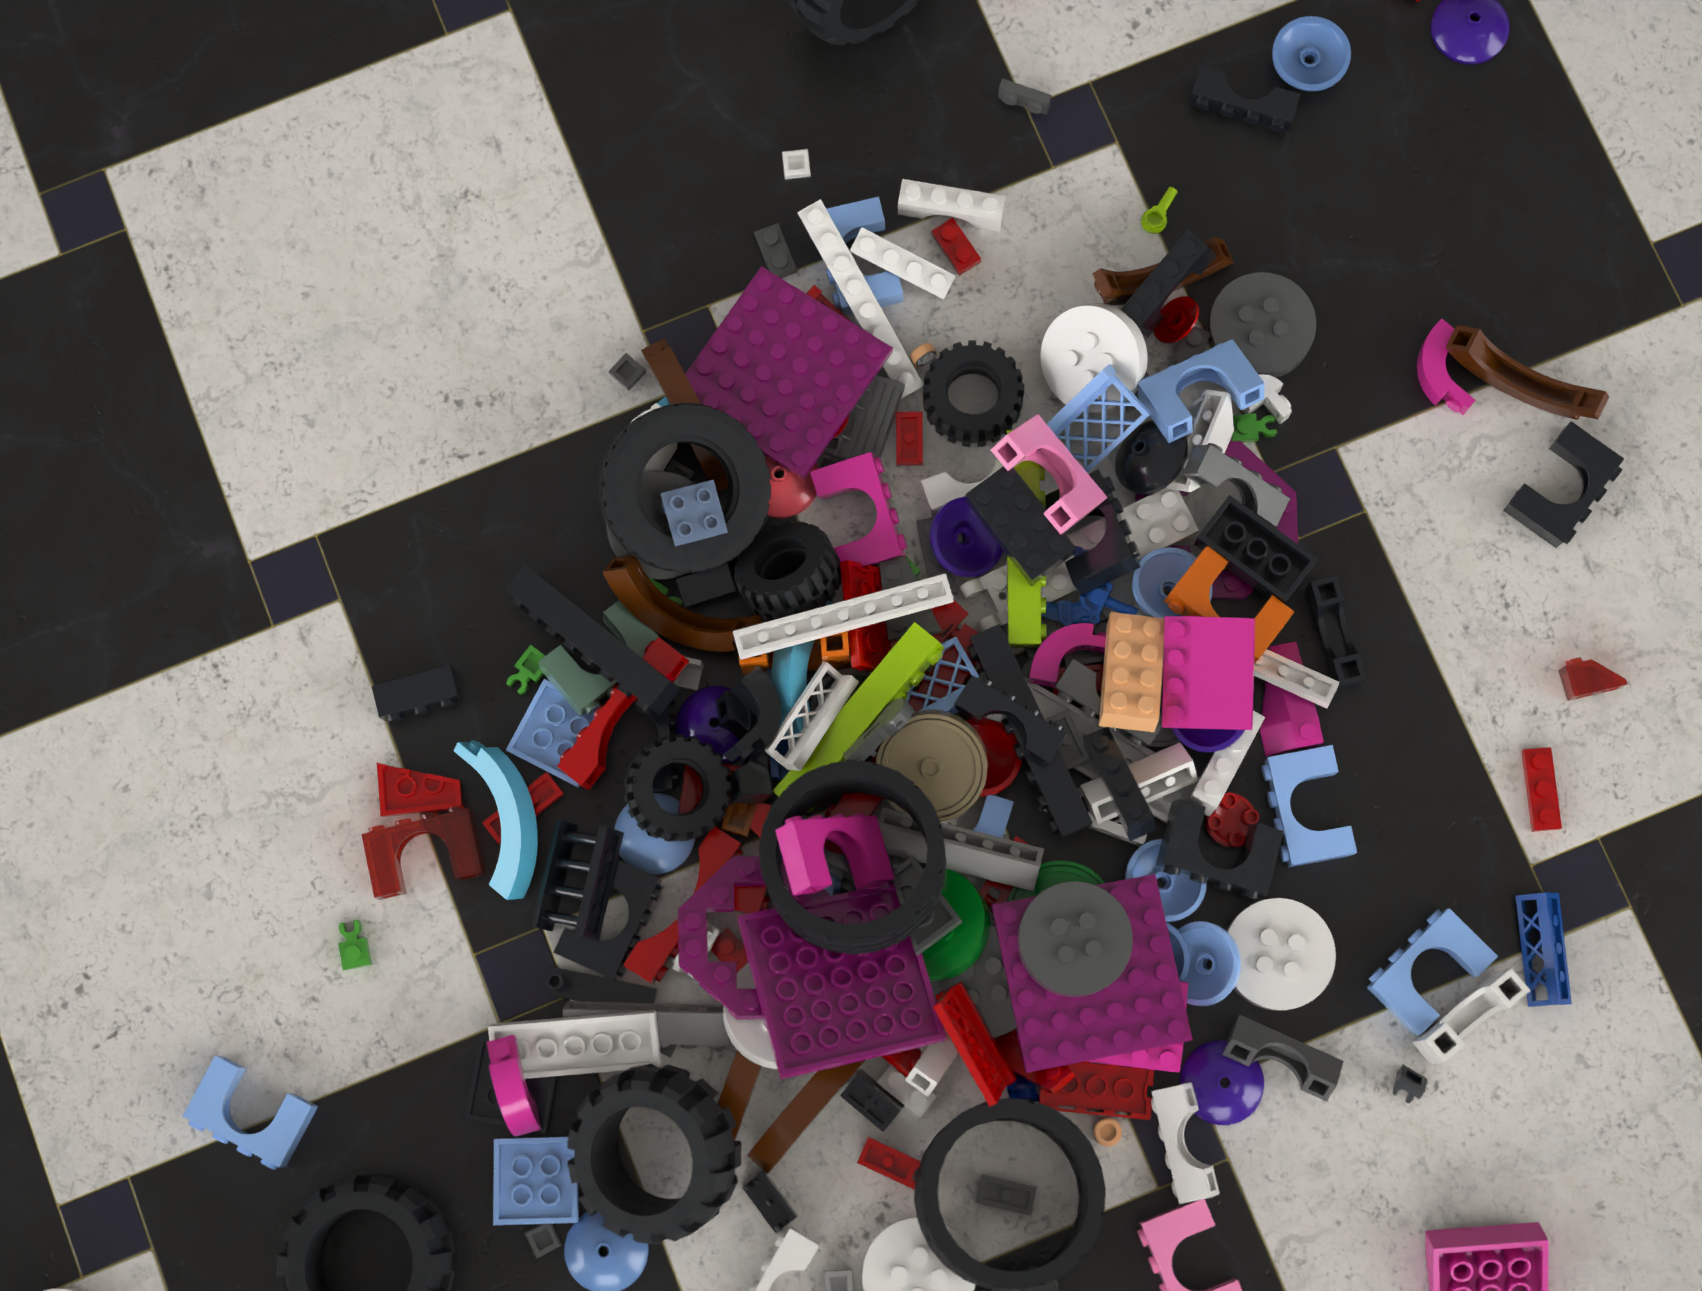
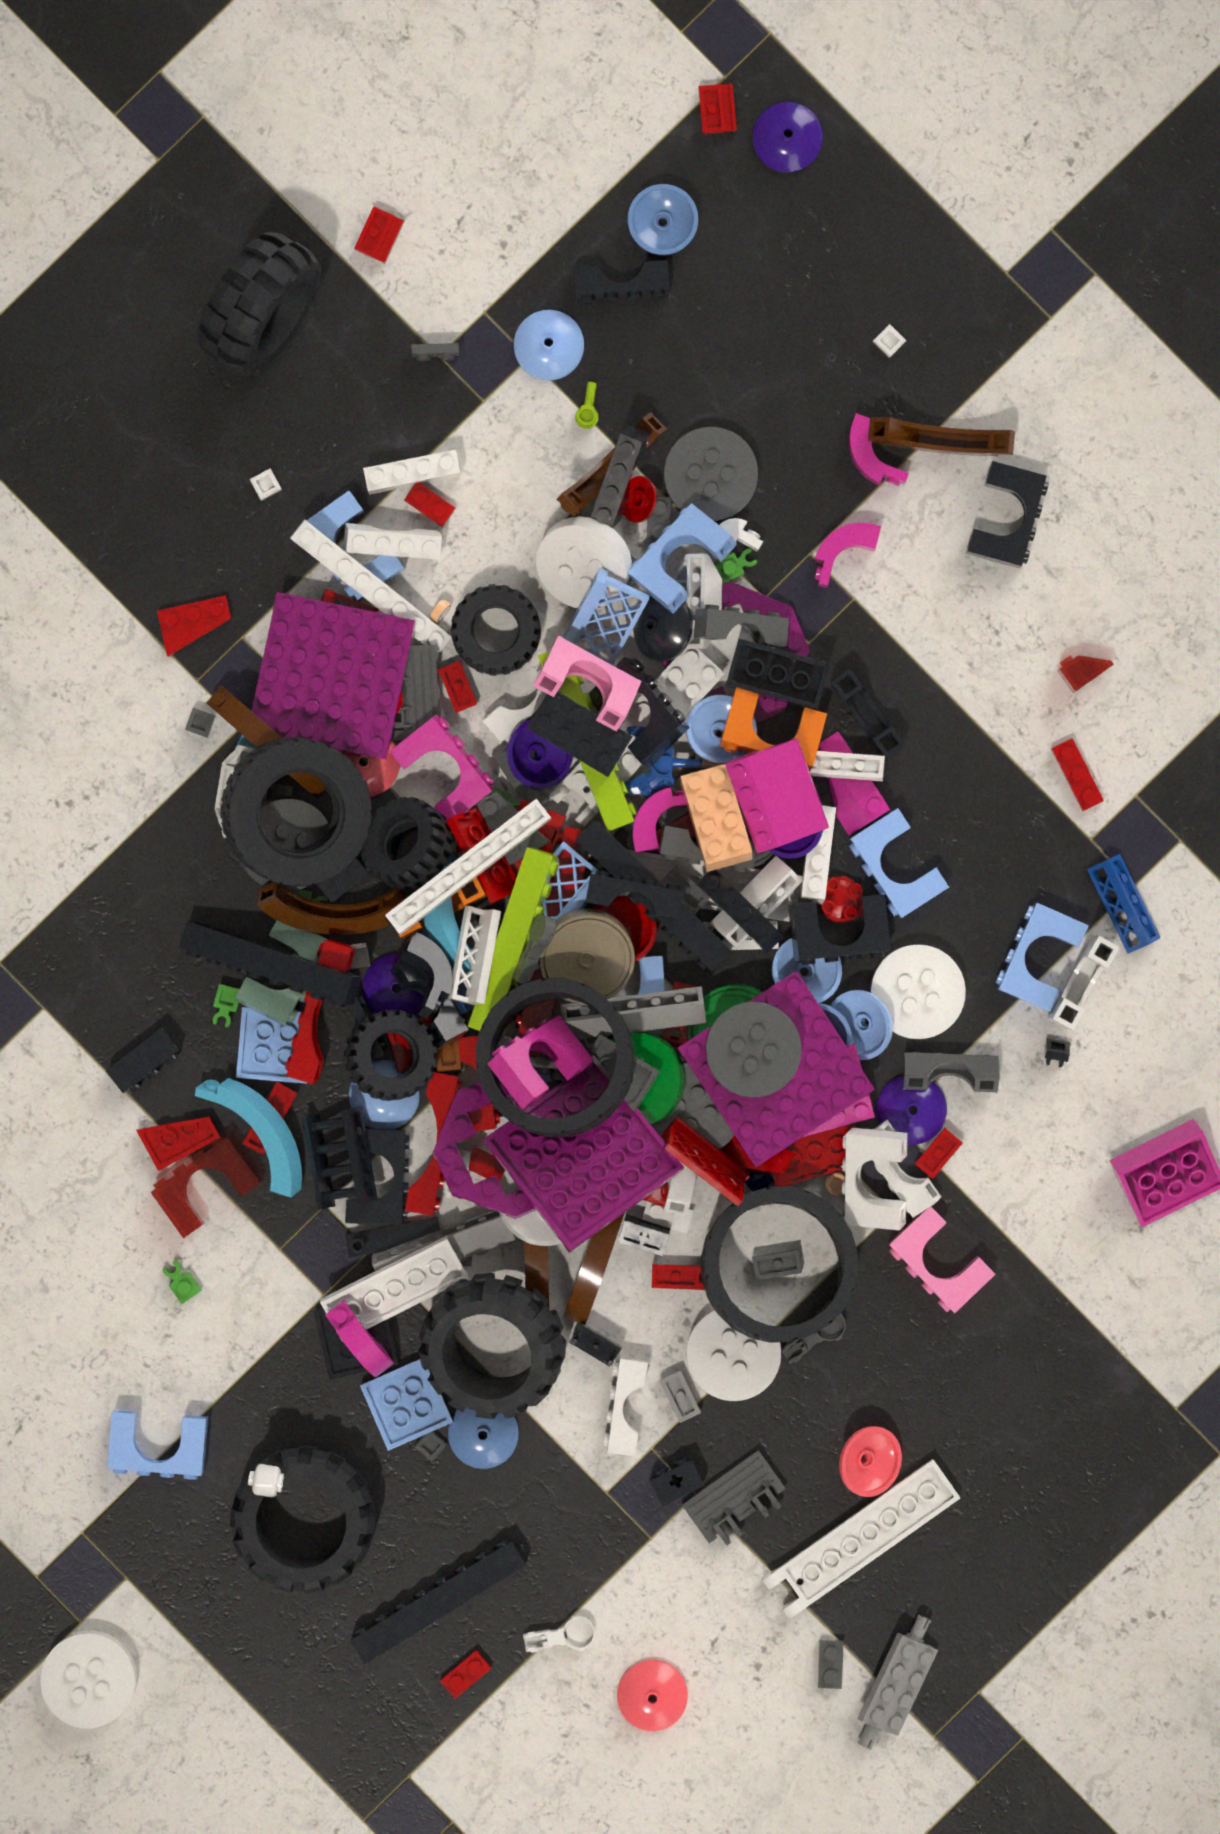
camera: 30 degrees left, 10 degrees up
sand blue hinge [660,480,728,547] -> none
dark grey plate [754,223,797,278] -> none
none -> red wing [157,595,232,657]
none -> white head [248,1464,284,1497]
none -> light blue dish [514,310,584,381]
none -> dark pink arch [814,523,881,588]
none -> white arch [842,1128,907,1230]
none -> white tile [873,324,906,358]
none -> red plate [914,1127,963,1179]

